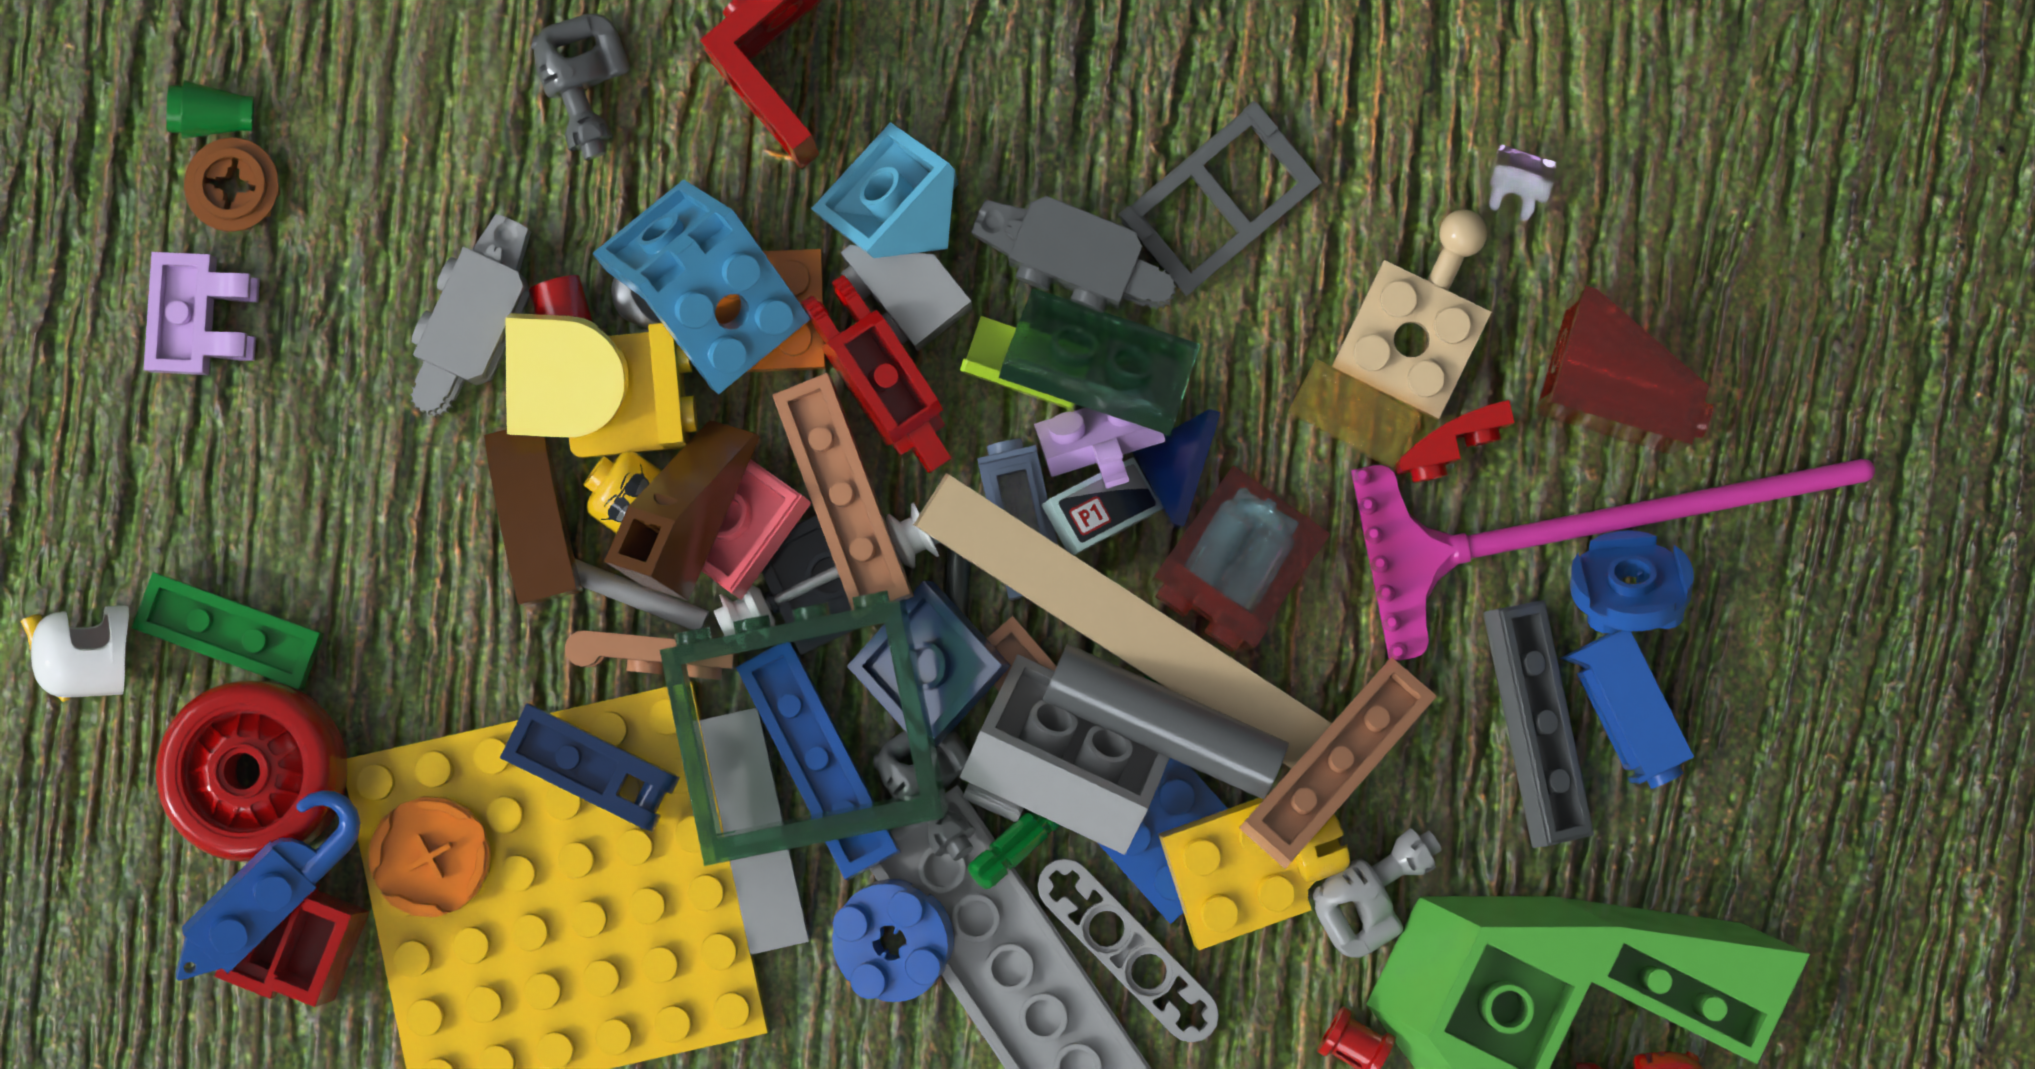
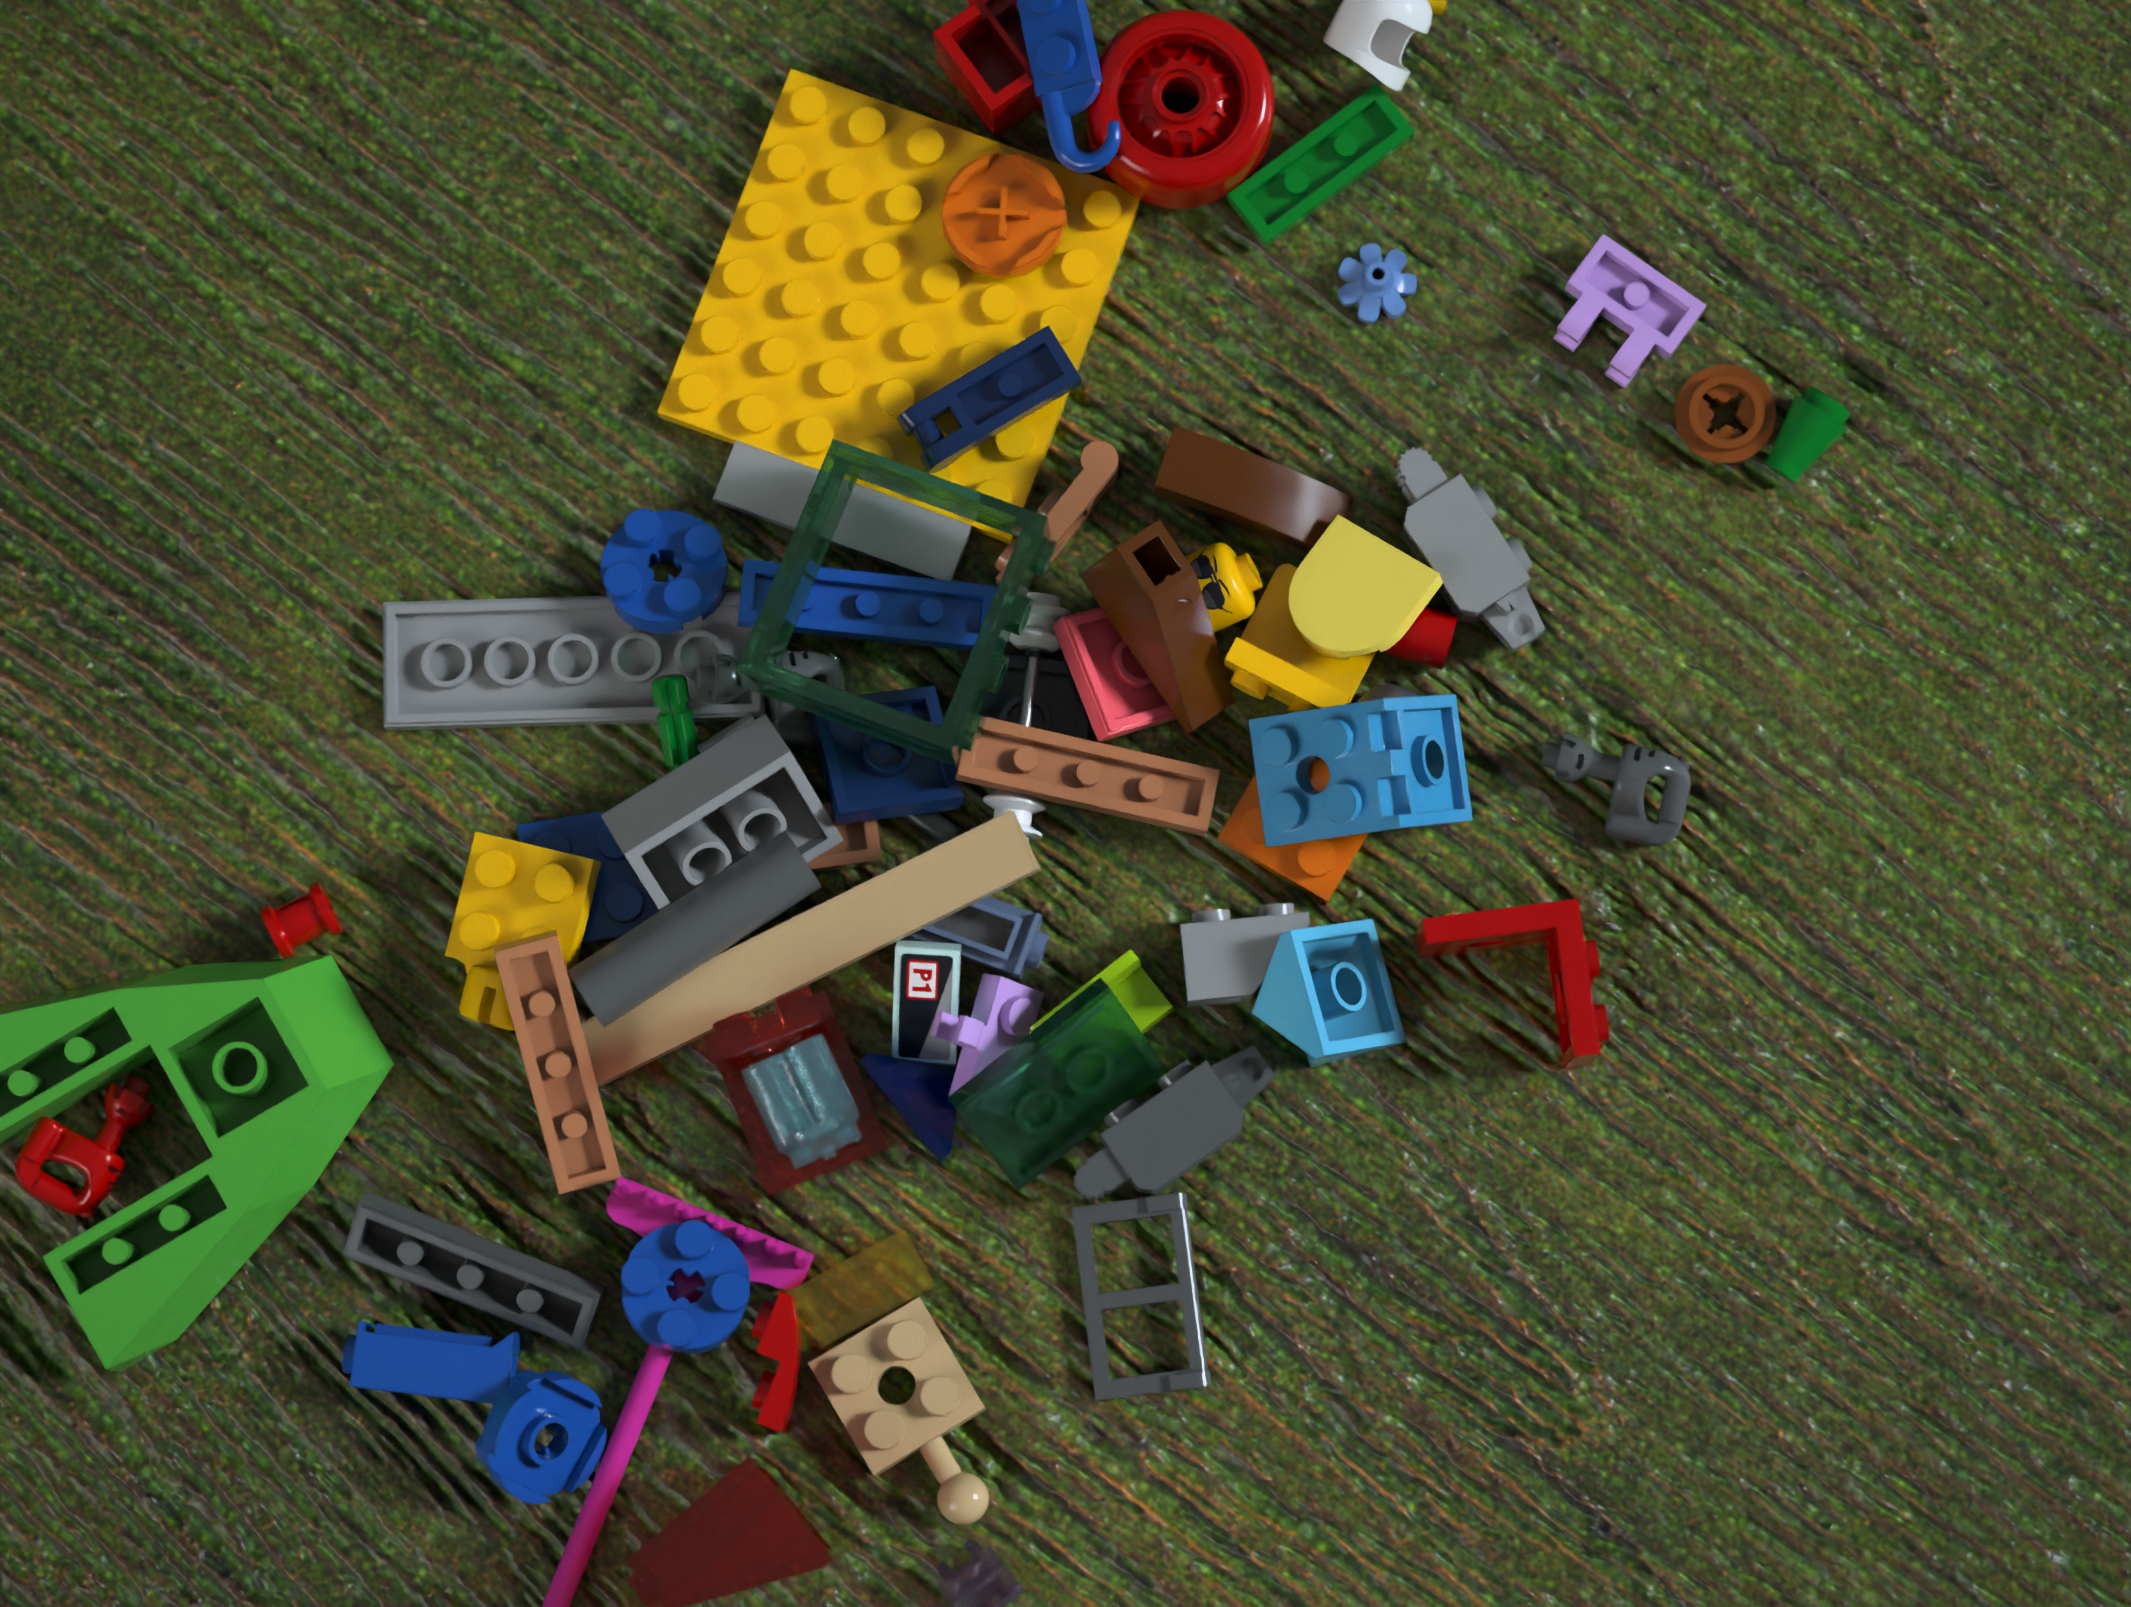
camera: 120 degrees right, 5 degrees down
light grey bar [575,559,709,633] -> none
red hinge [801,275,951,473] -> none
light grey beam [1038,858,1219,1043] -> none
light grey piece [1312,828,1442,958] -> none
none -> blue plate [621,1220,750,1354]
none -> medium blue plant [1337,243,1417,324]

